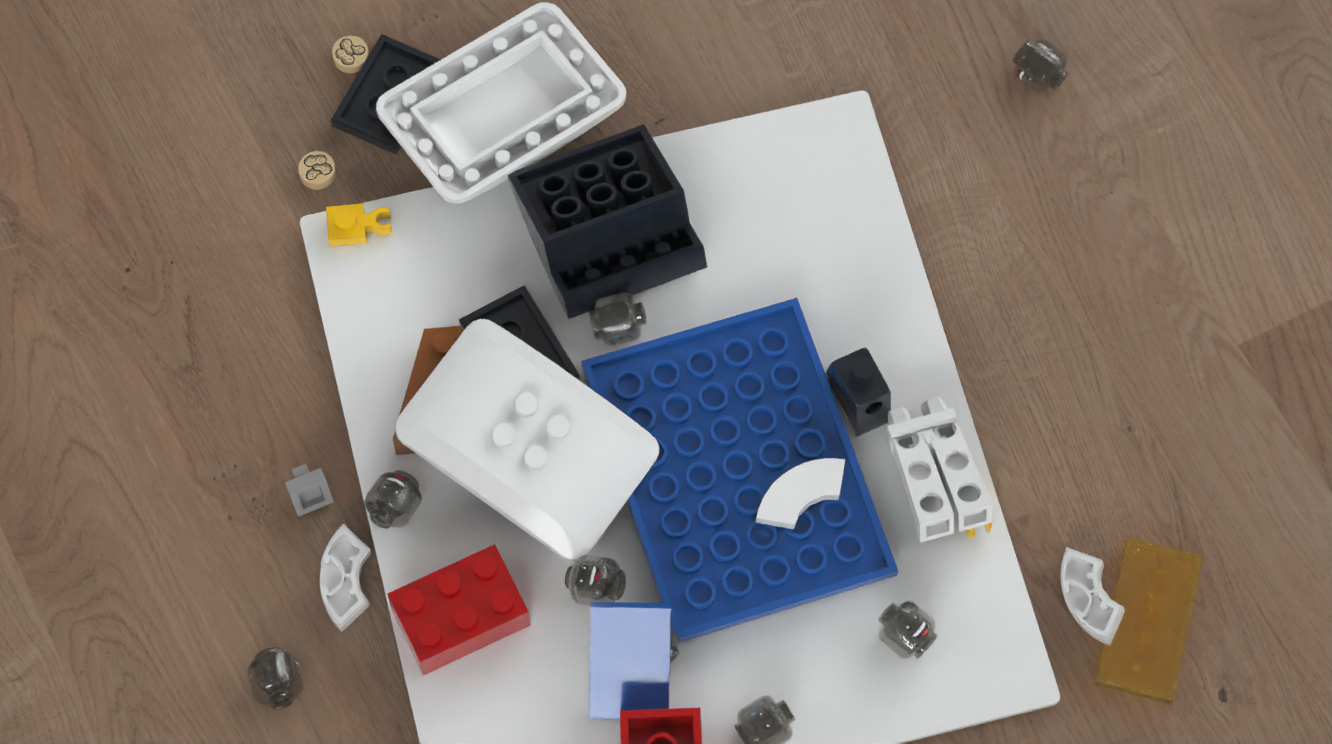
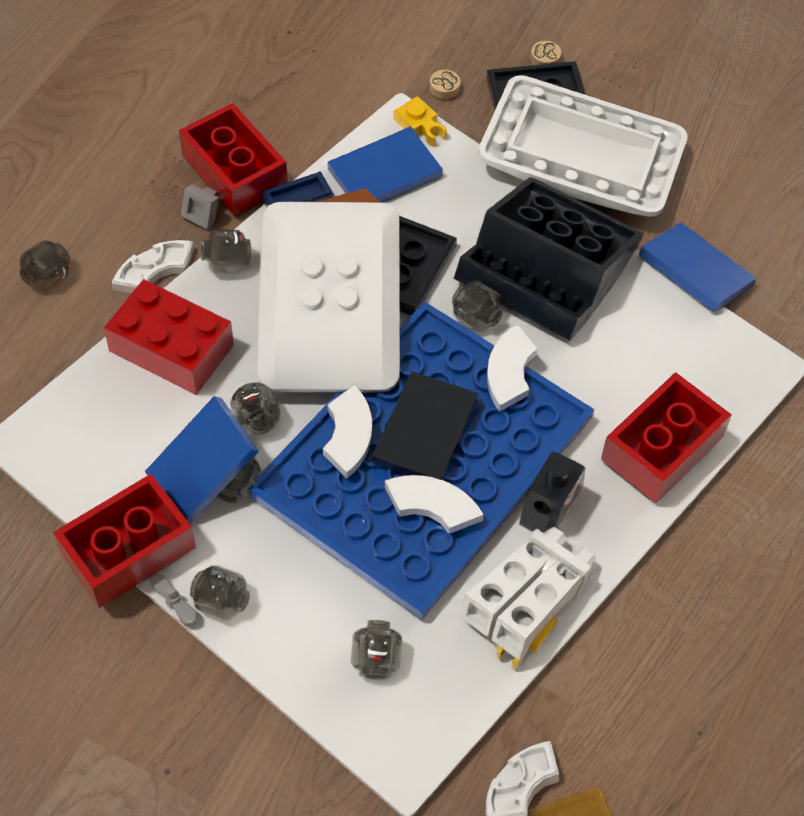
camera: 55 degrees right, 10 degrees down
none -> red brick [179,103,288,216]
none -> dark blue tile [261,171,334,208]
none -> white tile [323,385,372,479]
none -> blue tile [327,127,443,203]
none -> black tile [372,371,479,480]
none -> white tile [487,324,538,412]
none -> red brick [601,372,732,503]
none -> blue tile [638,223,757,312]

